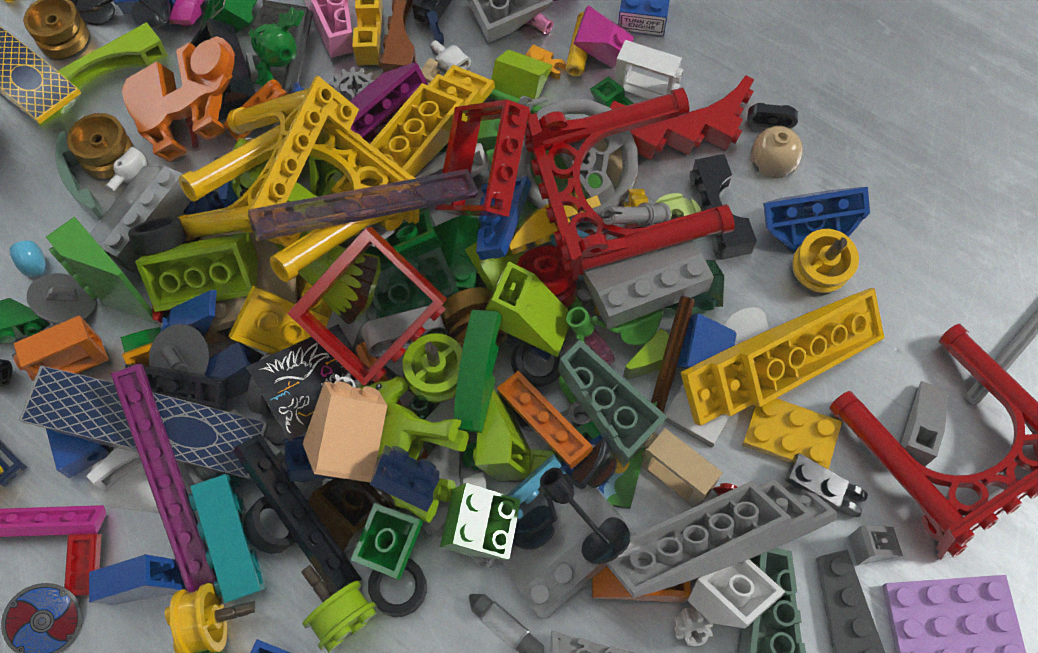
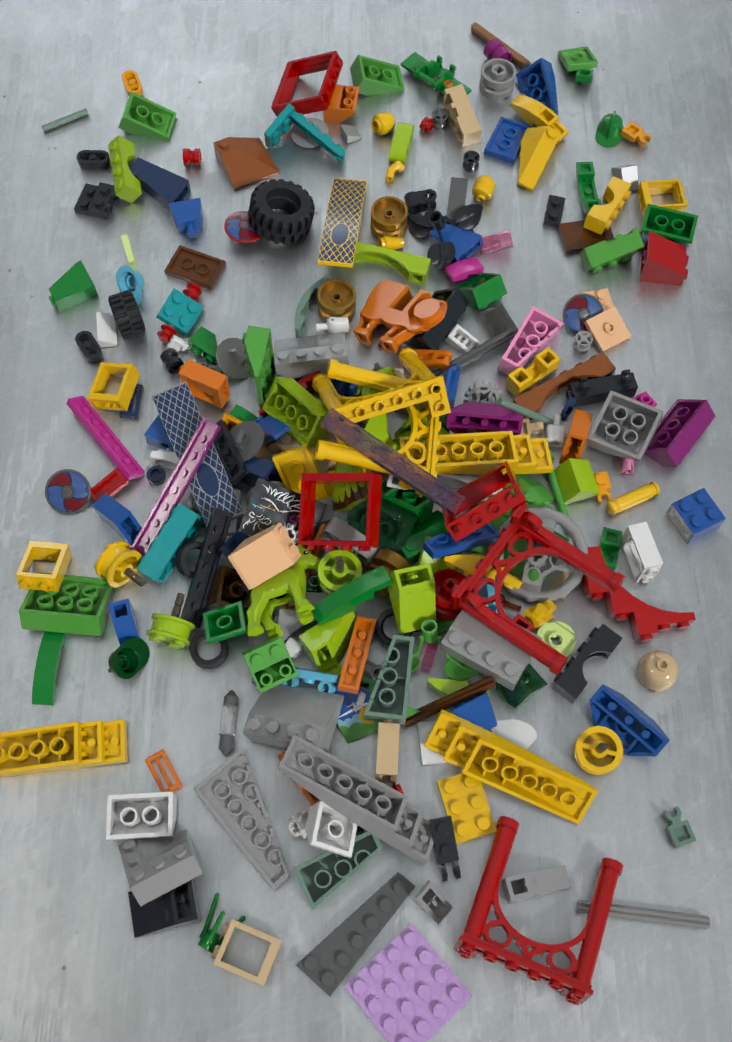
camera: 50 degrees right, 0 degrees up
medium azure piece [9,240,45,277] -> none
black tyre [128,217,186,255] -> none
green helmet [248,7,305,87] -> none
dark blue plate [370,445,440,512] -> none
black plant [512,438,630,565] -> none
light grey hand [518,96,548,112] -> none
dark pink slope [573,5,634,68] -> none
light grey pin [602,202,671,227] -> none
black plate [747,103,798,128] -> none
none -> dark blue tile [146,466,166,486]
none -> yellow cone [378,235,404,250]
none -> sand green bar [497,397,554,425]
none -> orange slope [559,409,593,463]
none -> sand green plate [663,806,697,849]

